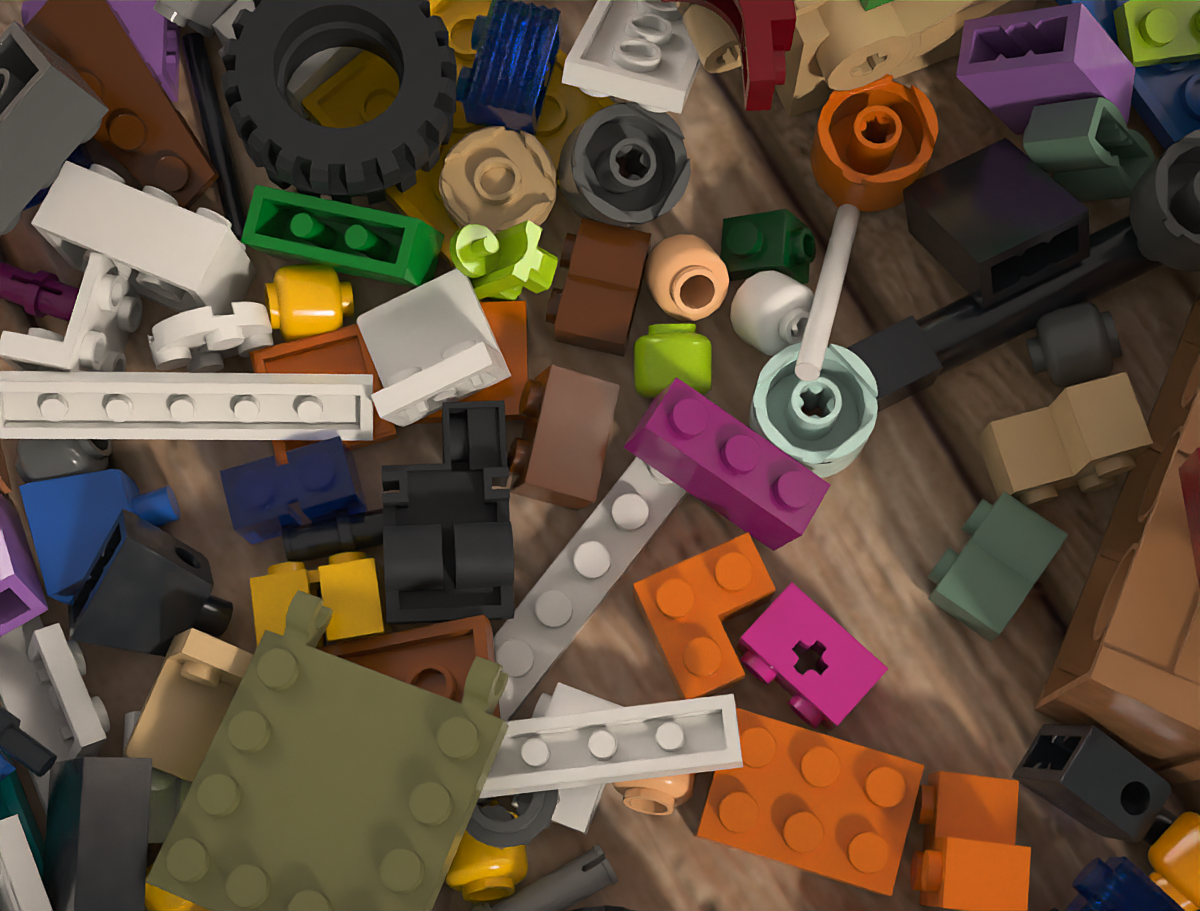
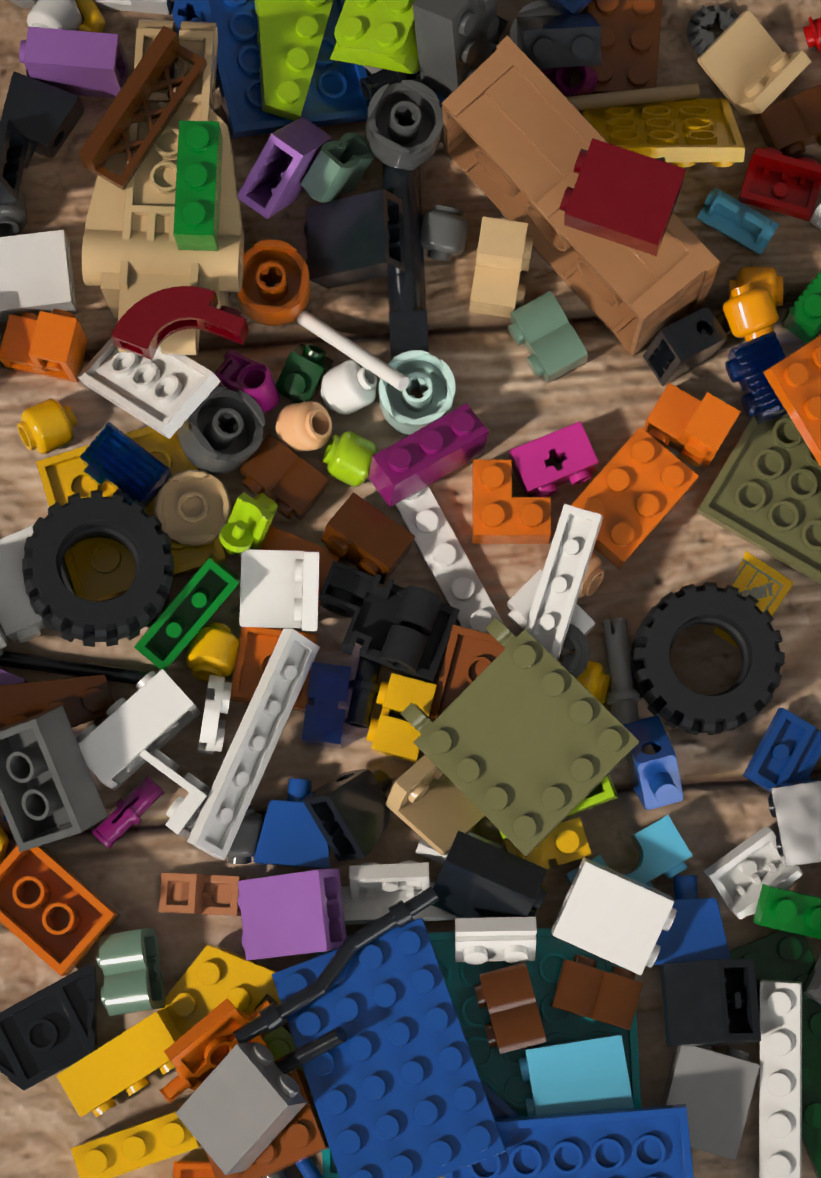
camera: 70 degrees left, 5 degrees up
none -> magenta piece [214,349,280,413]

